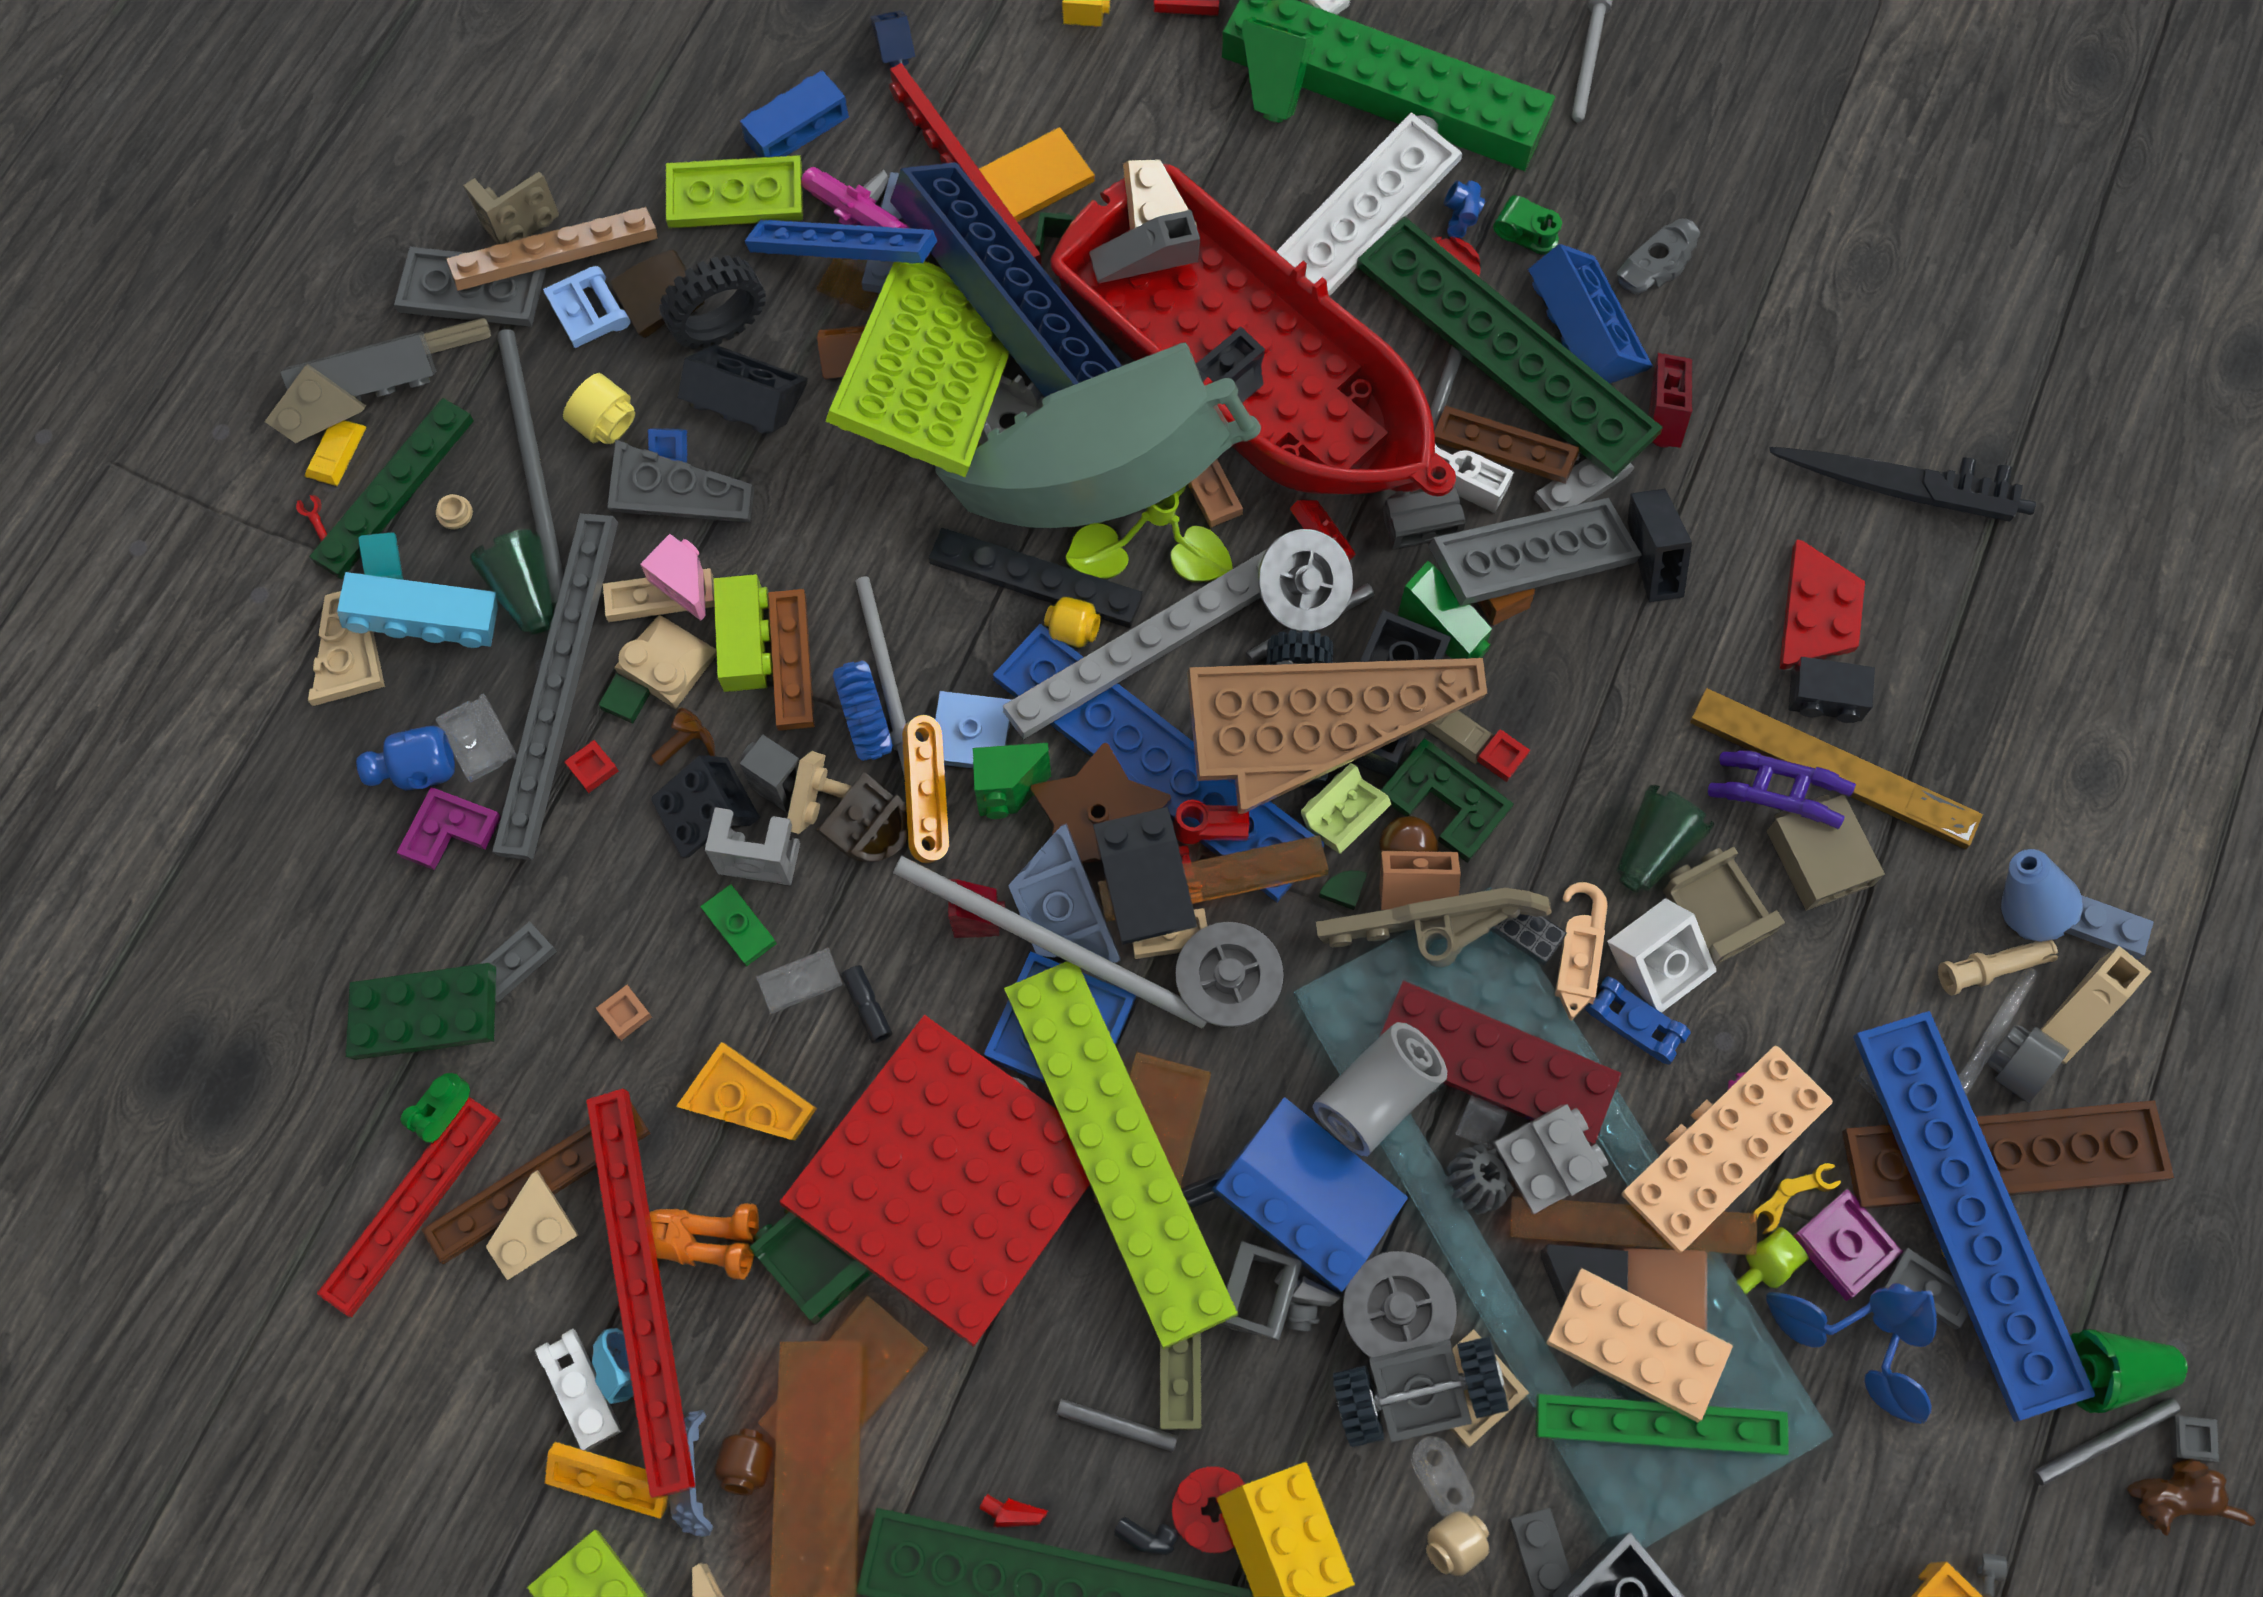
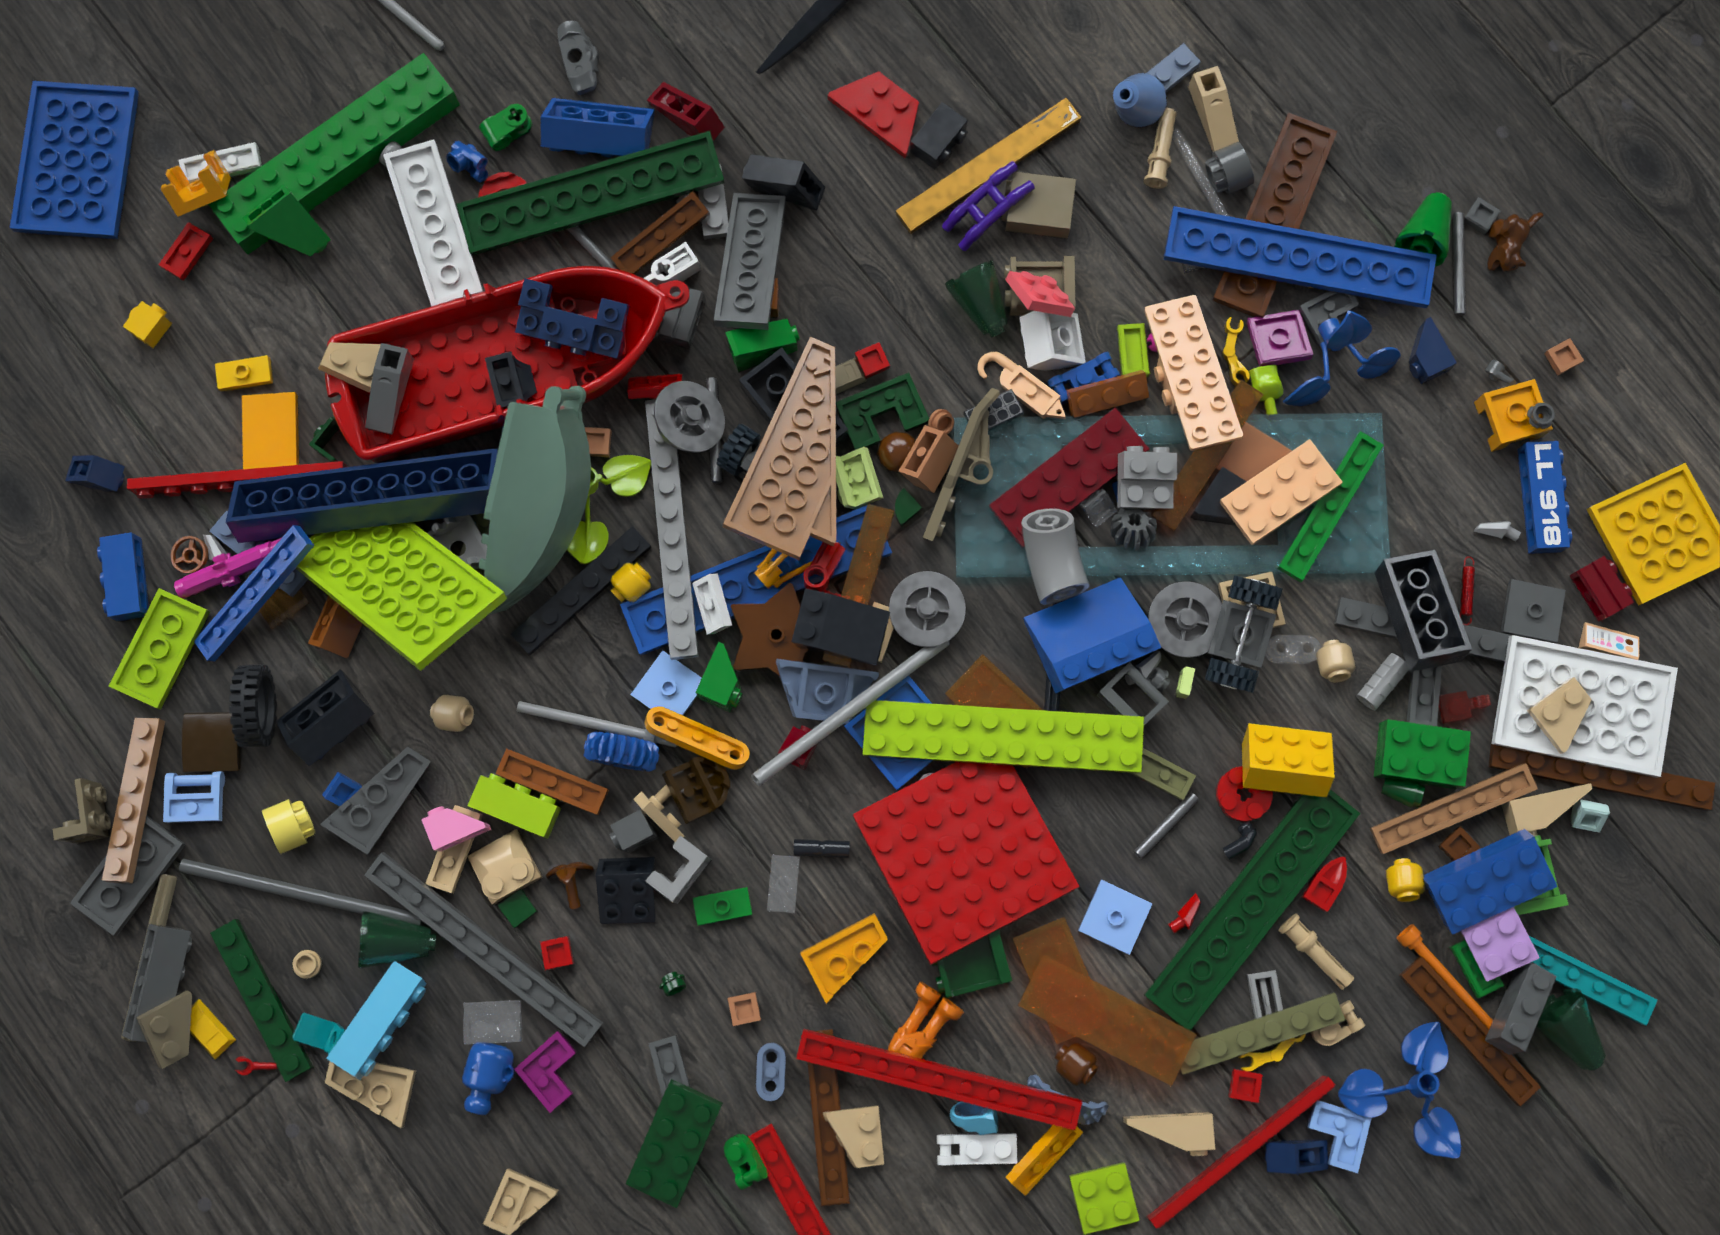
camera: 60 degrees left, 10 degrees up
none -> dark orange piece [171,536,208,574]
none -> yellow plate [215,355,273,392]
none -> tan head [430,695,474,732]
none -> tan wing [483,1168,558,1235]
none -> dark blue bracket [515,278,630,360]
none -> dark green plate [659,972,686,996]
none -> white plate [692,573,732,635]
none -> light orange plant [754,549,812,589]
none -> sand blue plate [756,1043,786,1101]
none -> nougat plate [928,409,954,434]
none -> coral plate [1005,271,1075,317]
none -> dark orange plate [1066,370,1149,418]
none -> light blue plate [1078,880,1152,955]
none -> lime tile [1117,323,1150,377]
none -> yellowish green tile [1175,667,1195,699]
none -> dark blue slope [1409,317,1457,385]

